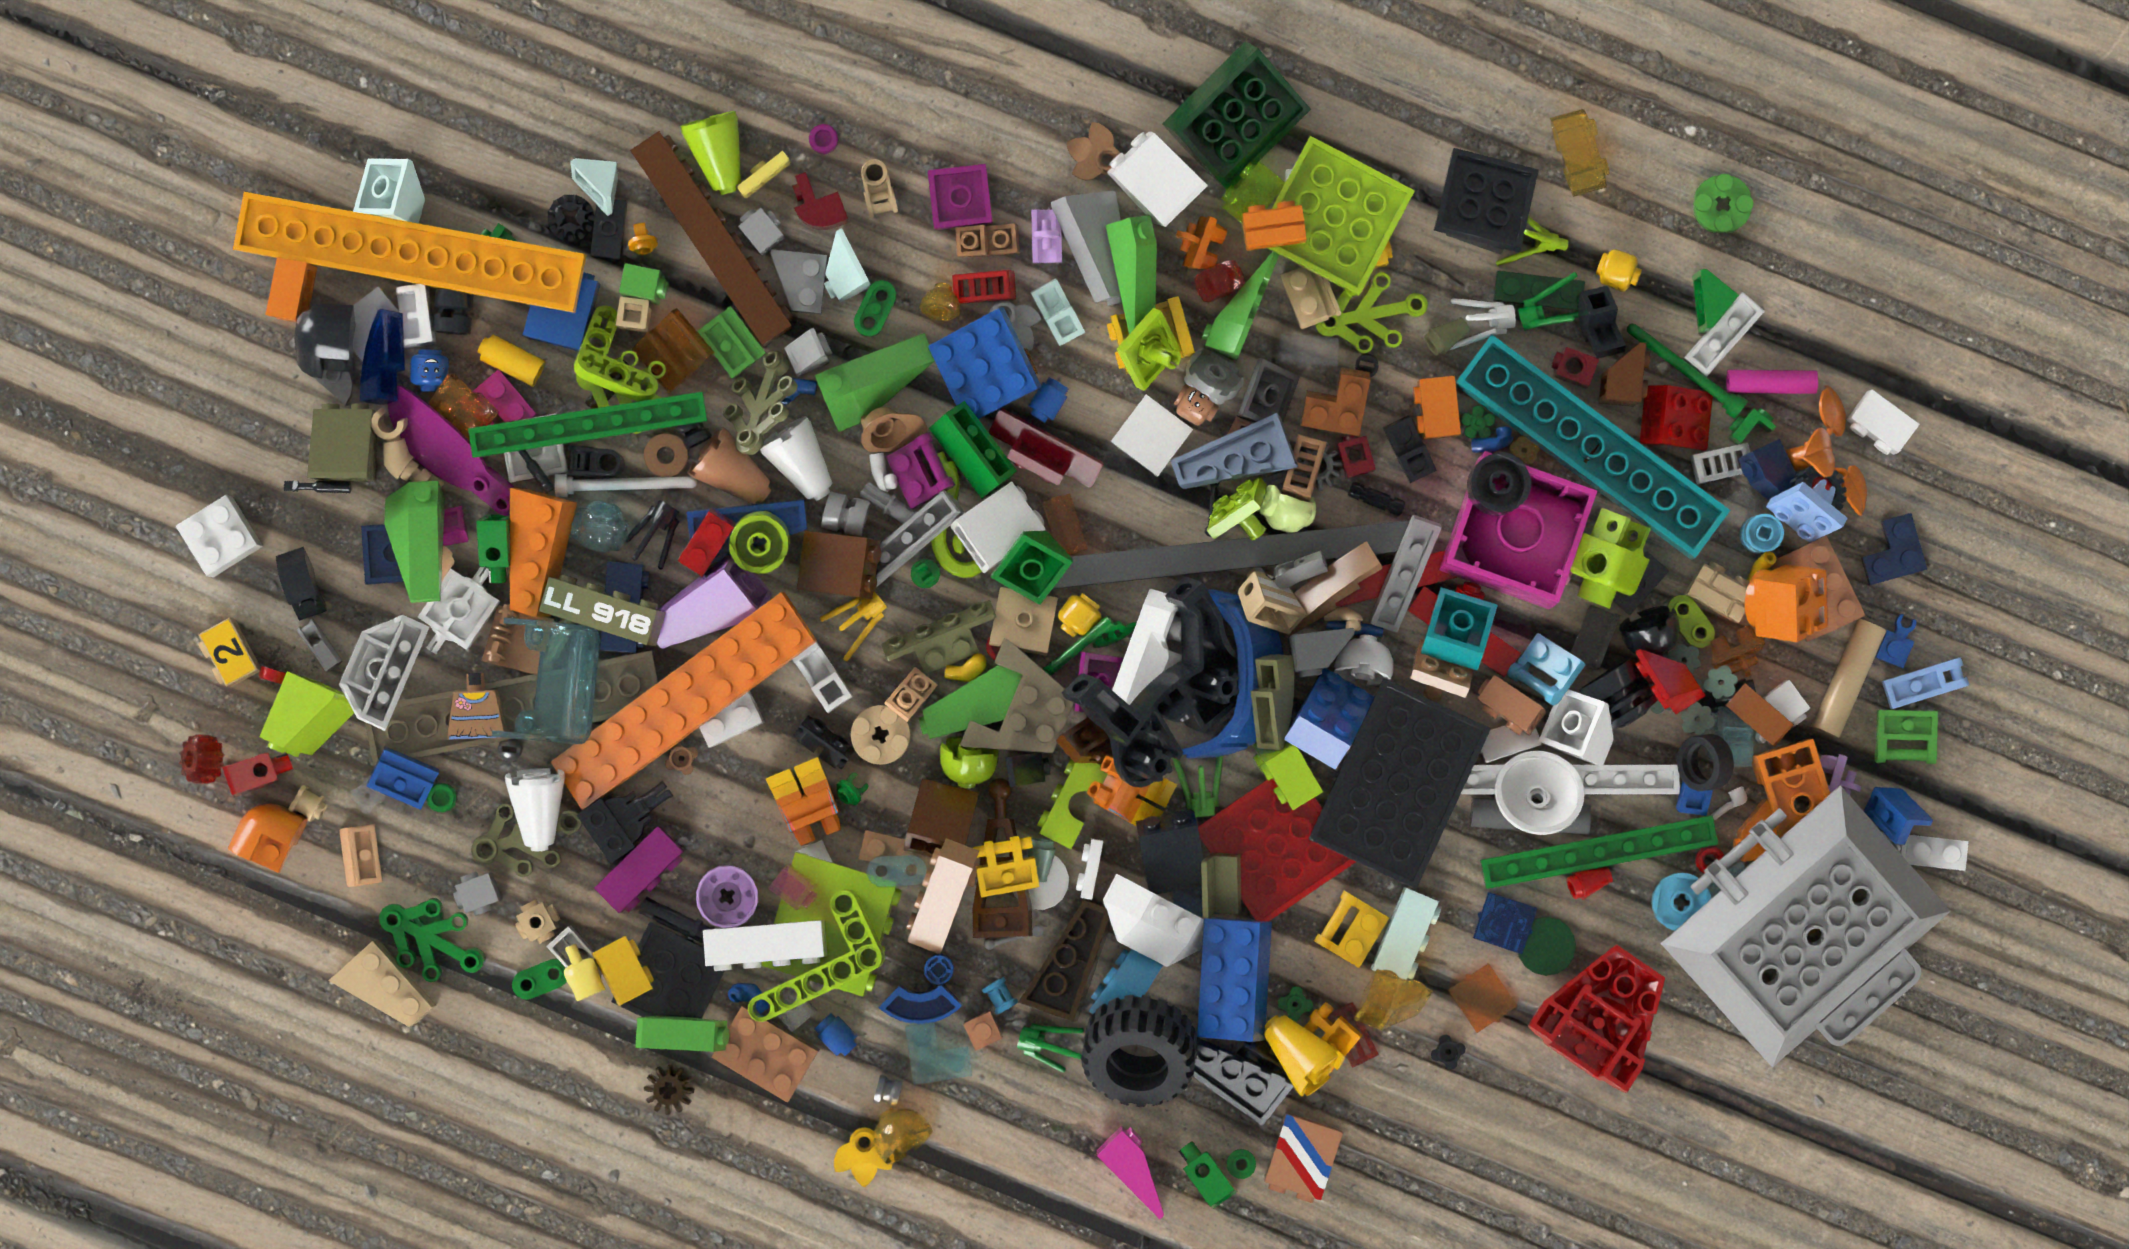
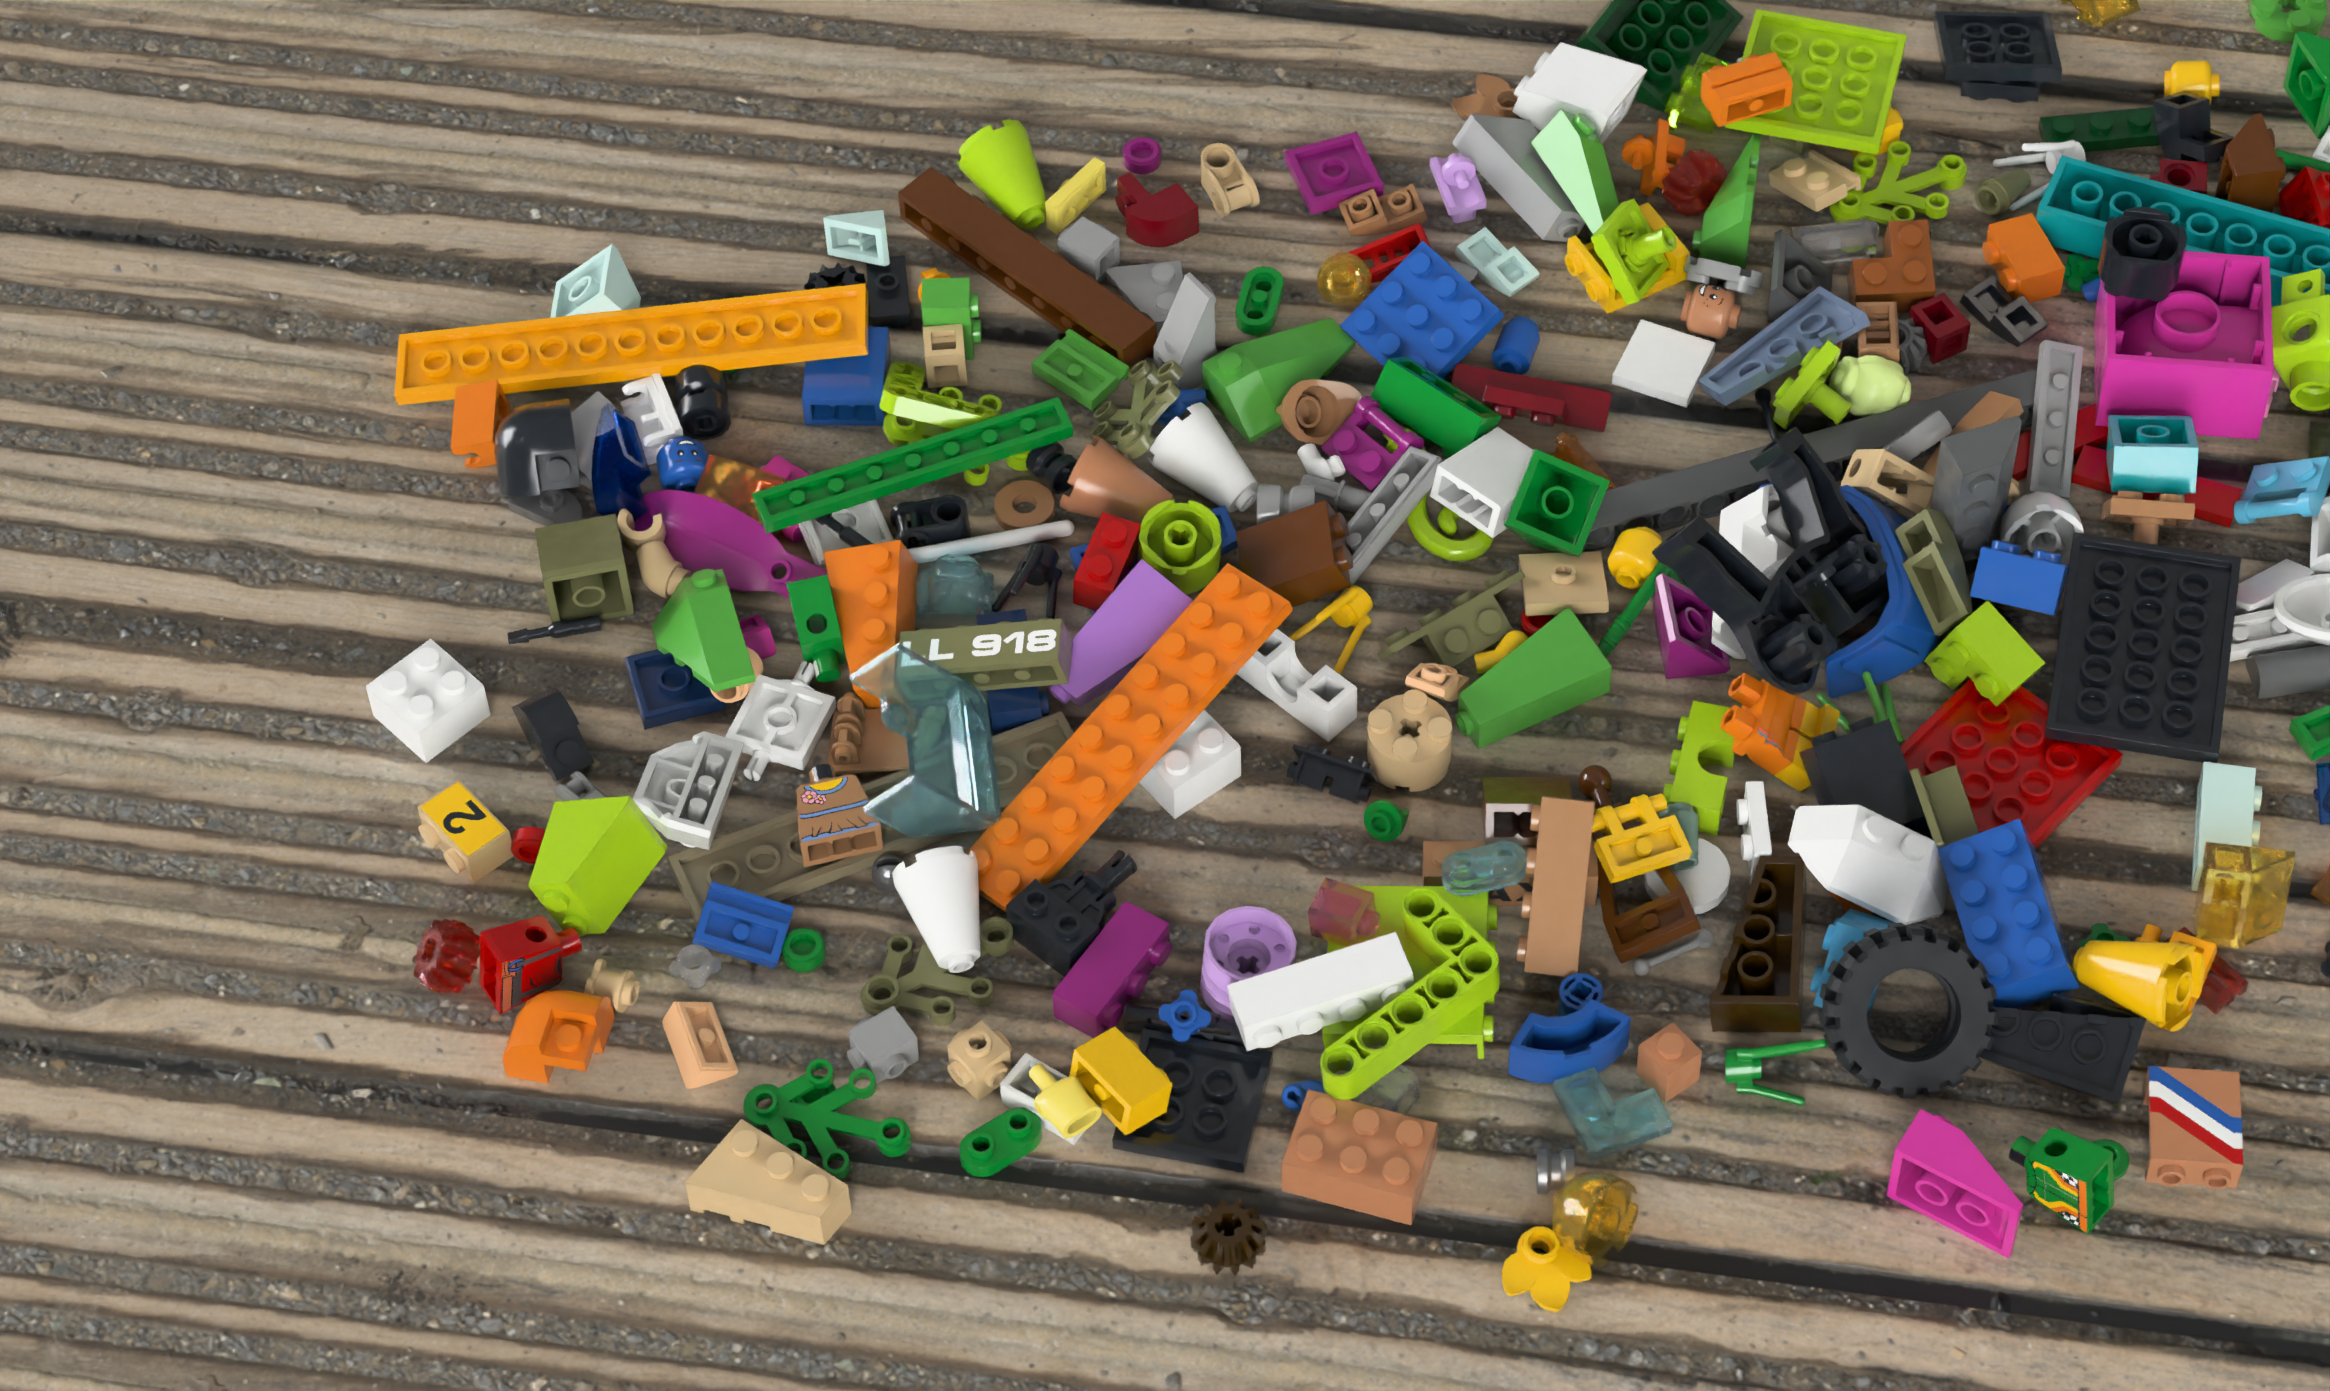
camera: 10 degrees left, 35 degrees down
yellow brick [477,334,546,387] -> none
clear orange slope [632,308,715,393] -> none
bright green slope [636,1015,730,1052] -> none
medium nougat plate [665,743,698,775] -> none
orange hips [766,757,842,846] -> none
blue brick [814,1013,858,1056] -> none
light aqua slope [824,228,870,303] -> none
green plate [911,559,940,588] -> none
lime cylinder [940,736,999,788] -> none
dark tan wing [960,638,1074,753] -> none
dark azure bush [981,976,1018,1015] -> none
black slope [1005,752,1051,787] -> none
reddish brown wing [1056,717,1113,764] -> none
yellow plate [1314,891,1389,968] -> none
black axle [1348,482,1405,516] -> none
nougat brick [1478,675,1546,736] -> none
lime plant [1496,216,1569,266] -> none
green plant [1518,272,1579,331] -> none
none -> blue plate [1159,990,1211,1042]

